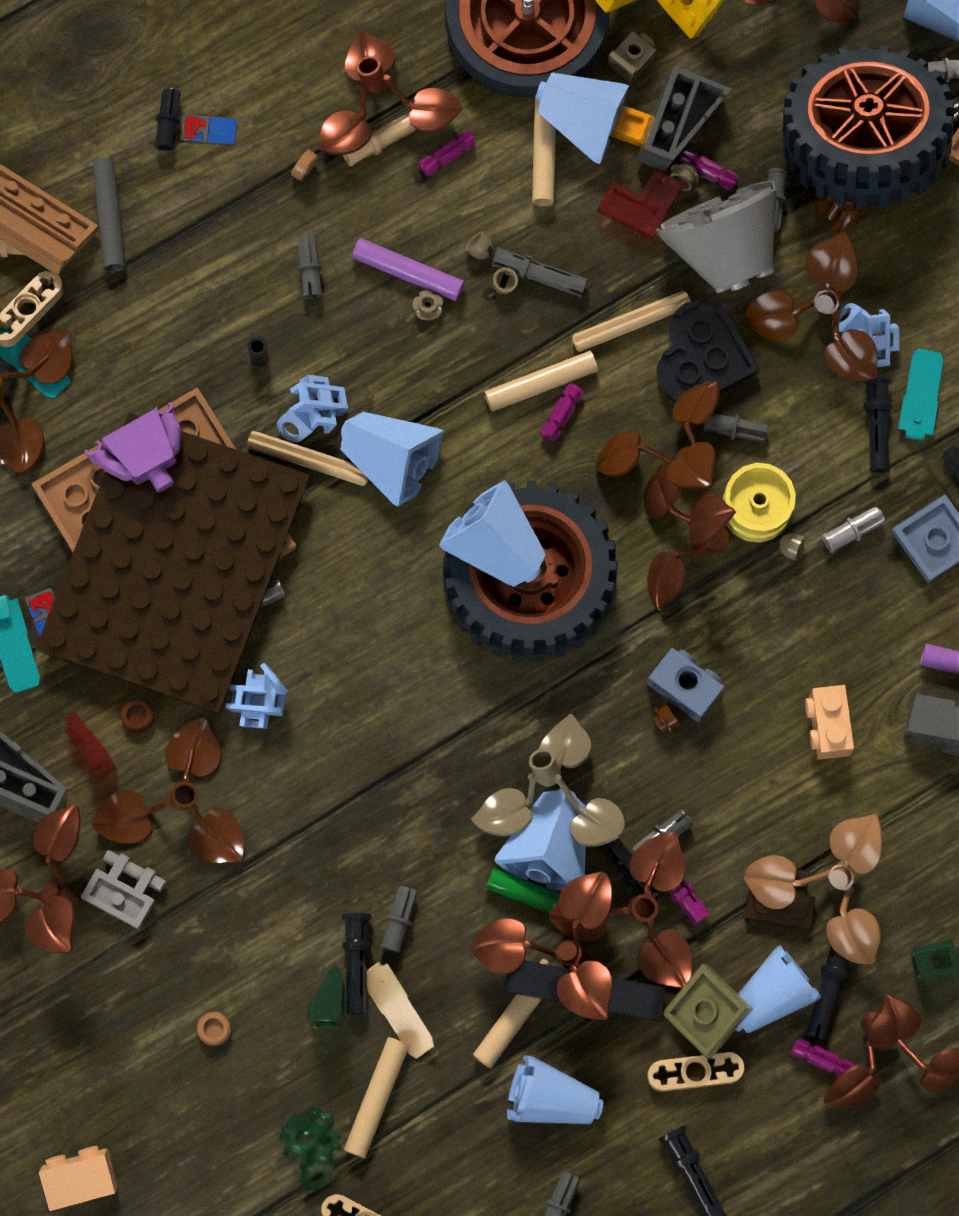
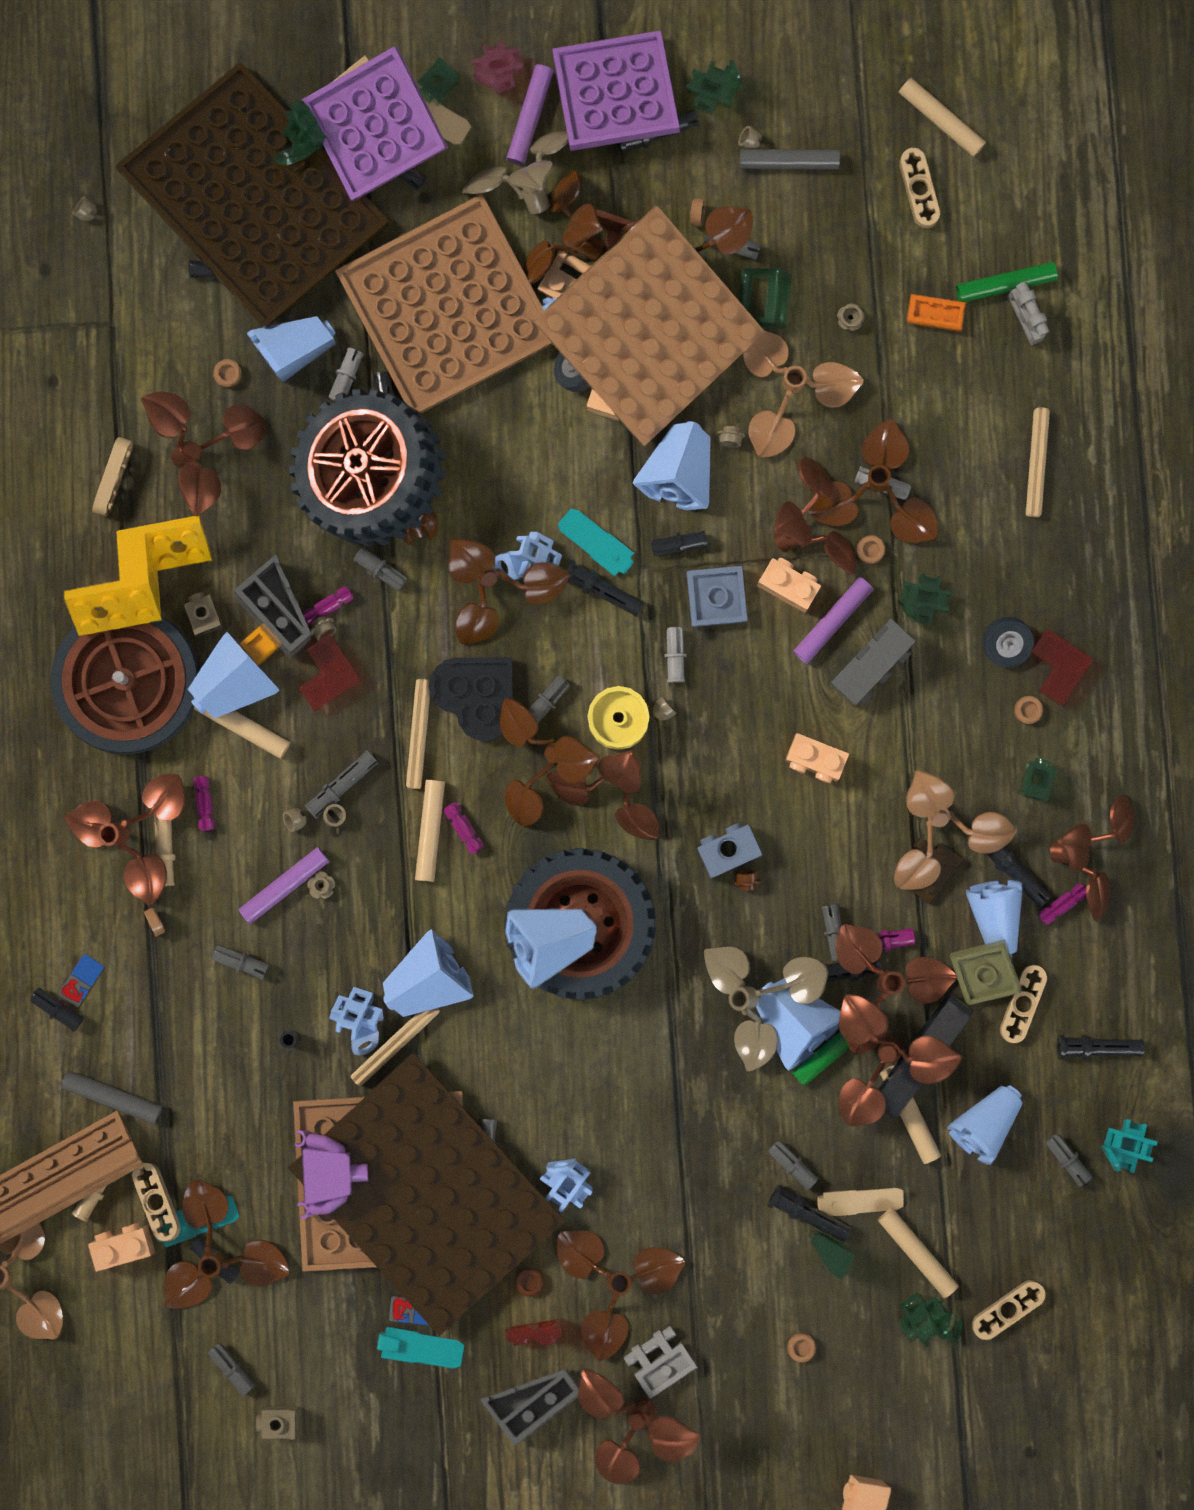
camera: 55 degrees left, 10 degrees up
light grey cone [656,181,777,293] -> none

